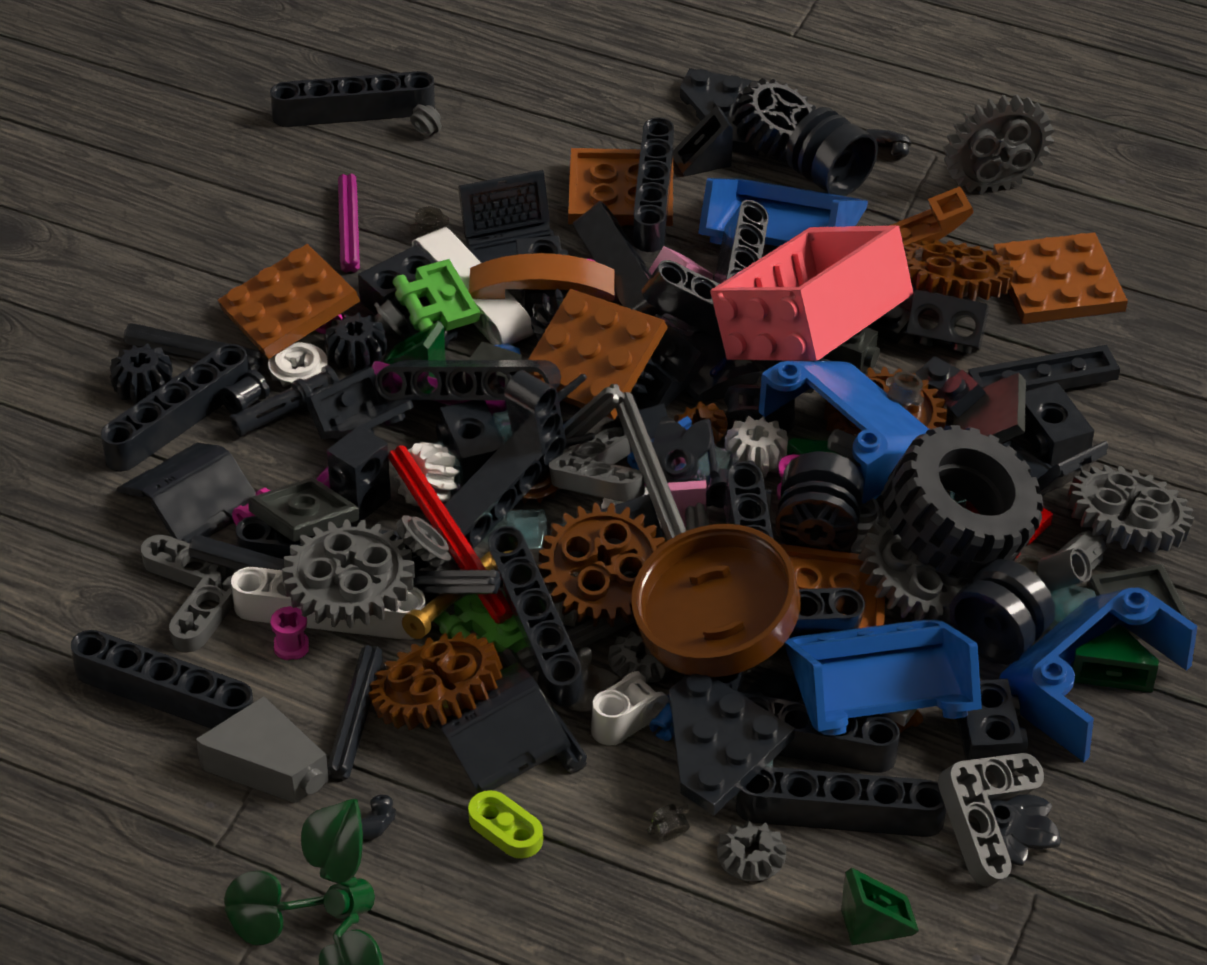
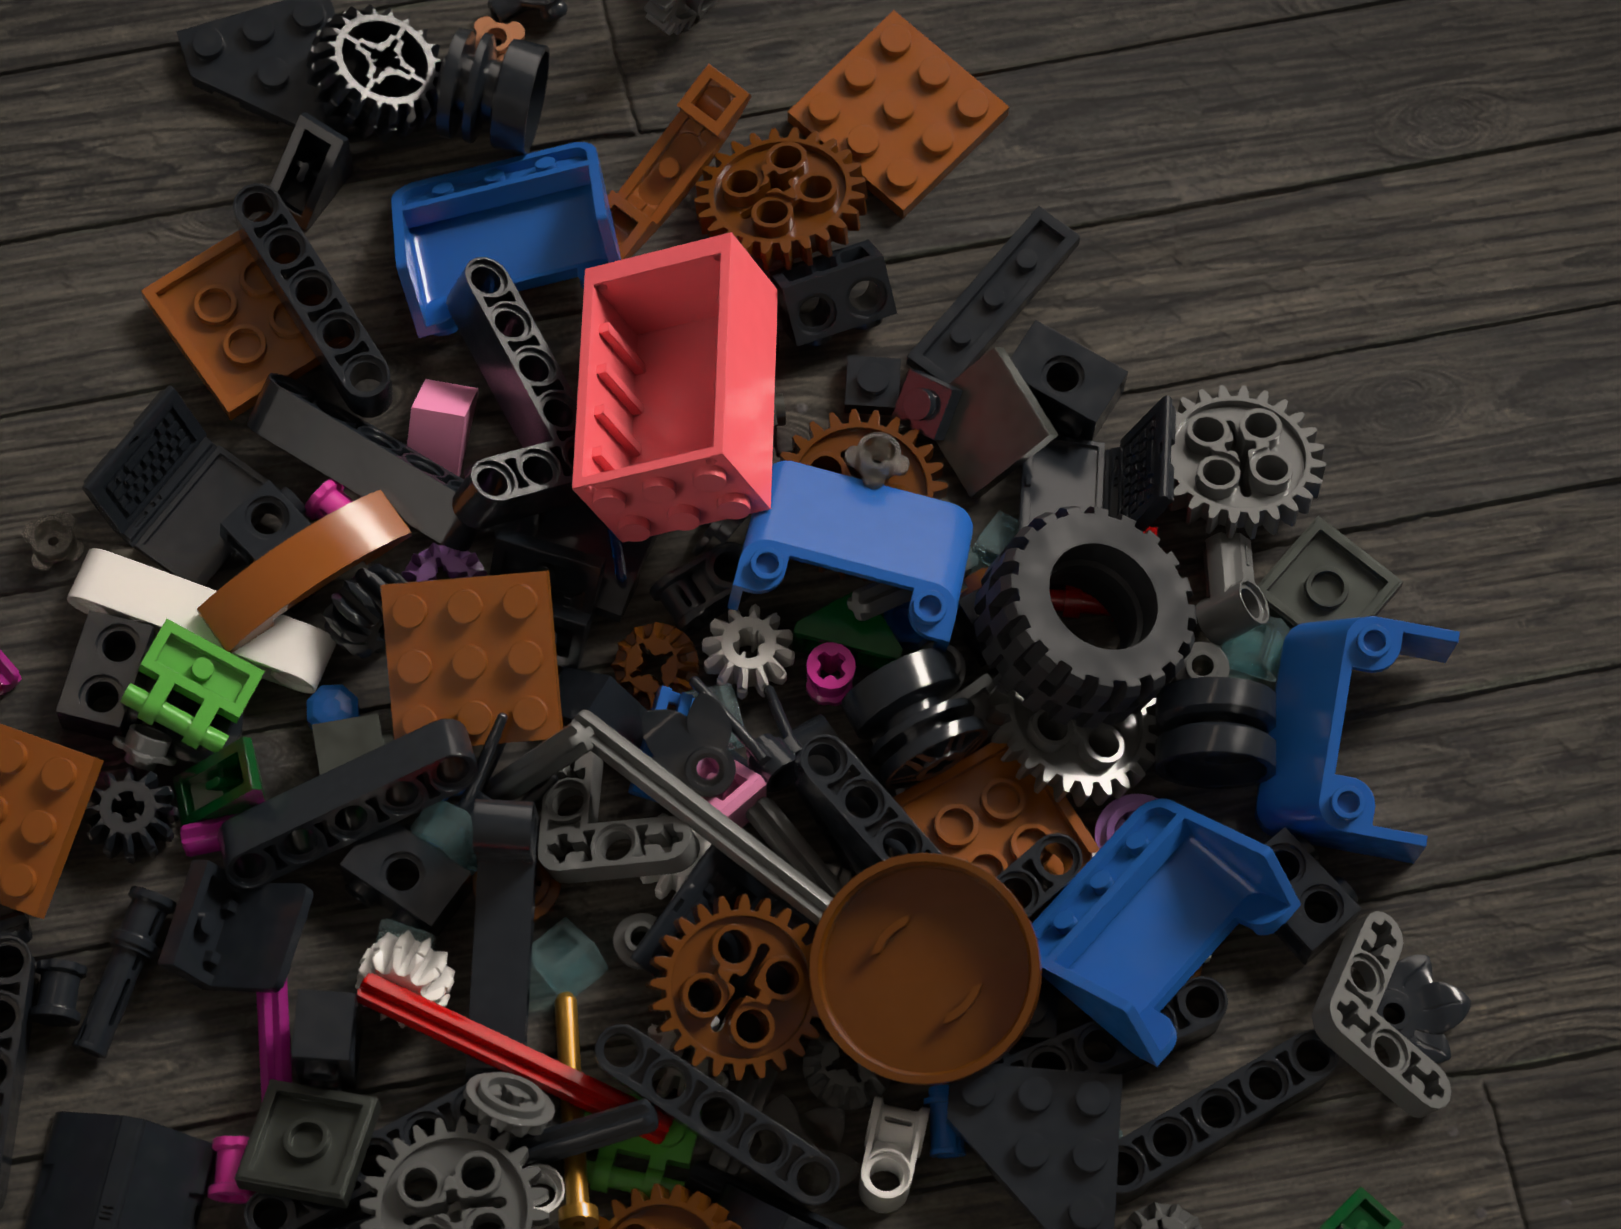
camera: 40 degrees left, 25 degrees up
white gear [268,342,328,387] -> none
dark green slope [1072,624,1159,693] -> none

